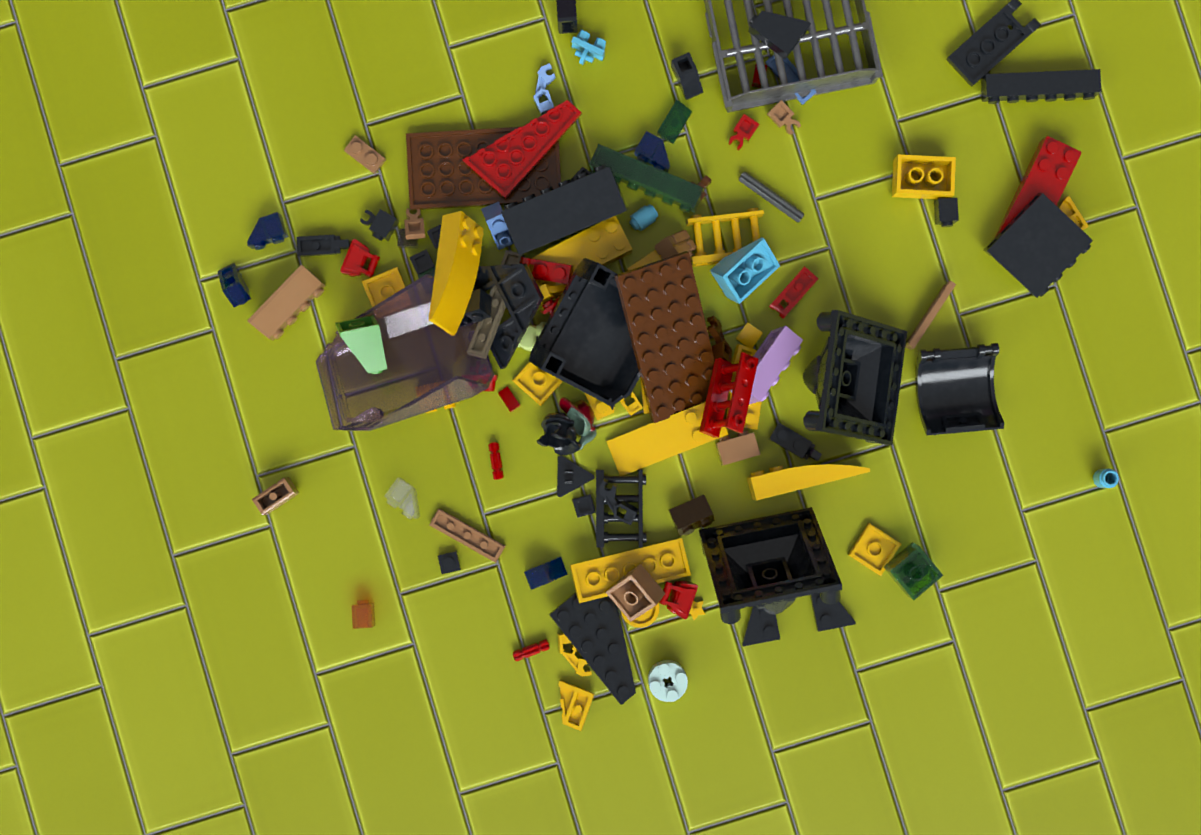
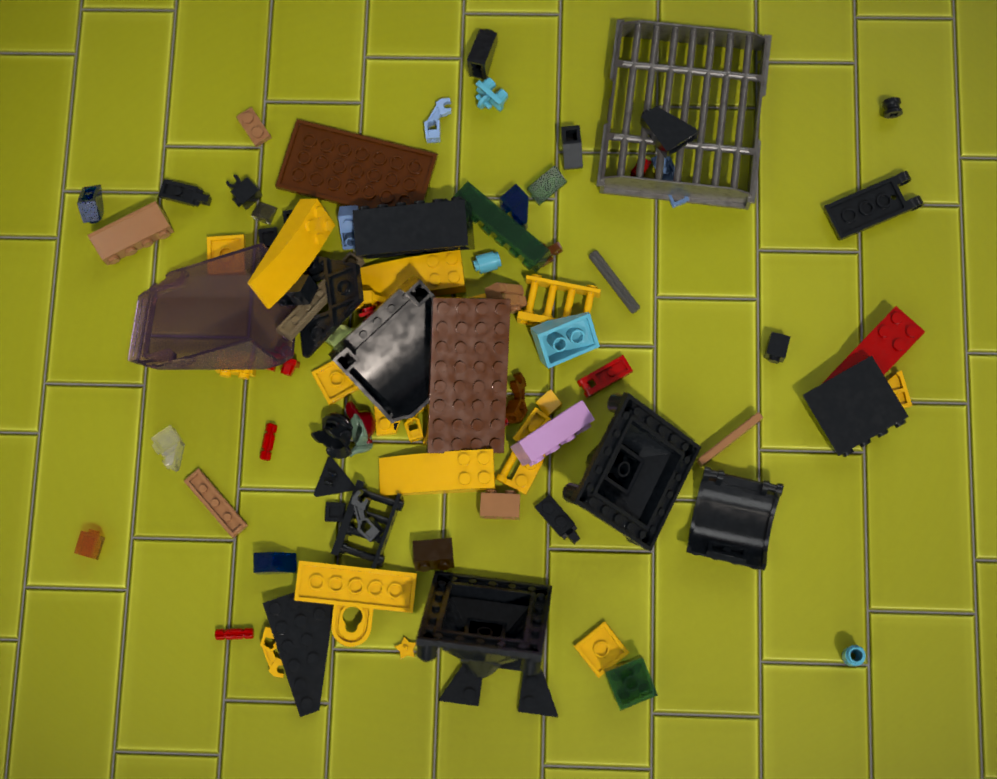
camera: 25 degrees right, 10 degrees down
clear blue slope [247,212,289,250] -> none
medium nougat brick [252,477,299,515] -> none
slope [335,315,387,374] -> none
red piece [340,239,380,278] -> none
medium nougat plate [404,209,425,240] -> none
black plate [438,551,461,574] -> none
red wing [462,100,582,199] -> none
red piece [498,386,521,413] -> none
red plate [520,257,573,284] -> none
yellow wing [558,680,595,731] -> none
medium nougat slope [606,564,666,622] -> none
light aqua brick [648,660,688,702] -> none
red piece [659,581,698,619] -> none
red fence [699,352,759,438] -> none
red plate [728,114,760,151] -> none
yellow slope [747,464,870,501] -> none
medium nougat plate [767,100,801,135] -> none
yellow brick [892,154,956,199] -> none
black brick [981,69,1102,104] -> none

